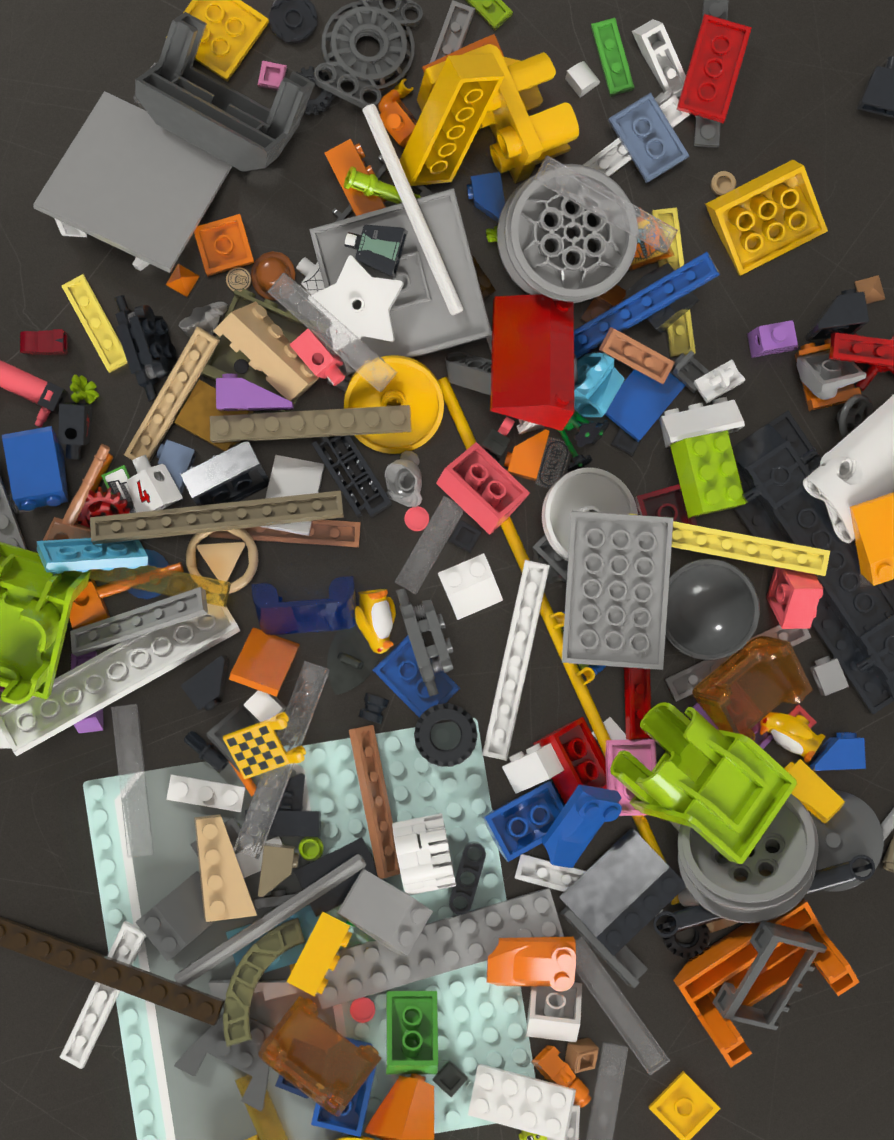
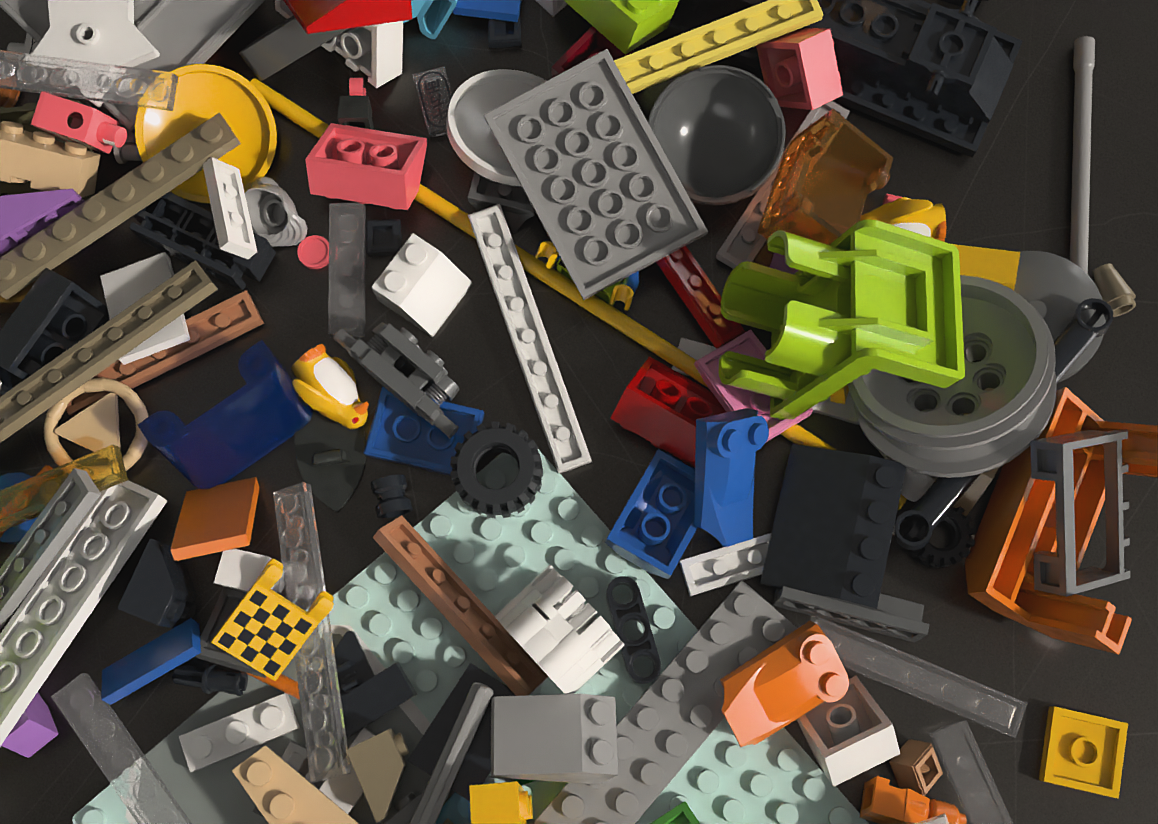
camera: 30 degrees left, 10 degrees down
lime plate [299,837,324,861] -> none
white brick [502,743,564,793] -> none
orange slope [504,430,550,481] -> none
black plant [558,410,609,472] -> none
blue slope [806,732,866,771] -> none
light grey brick [810,656,849,696] -> none
none -> blue tile [101,618,201,705]
none -> white plate [203,157,257,259]

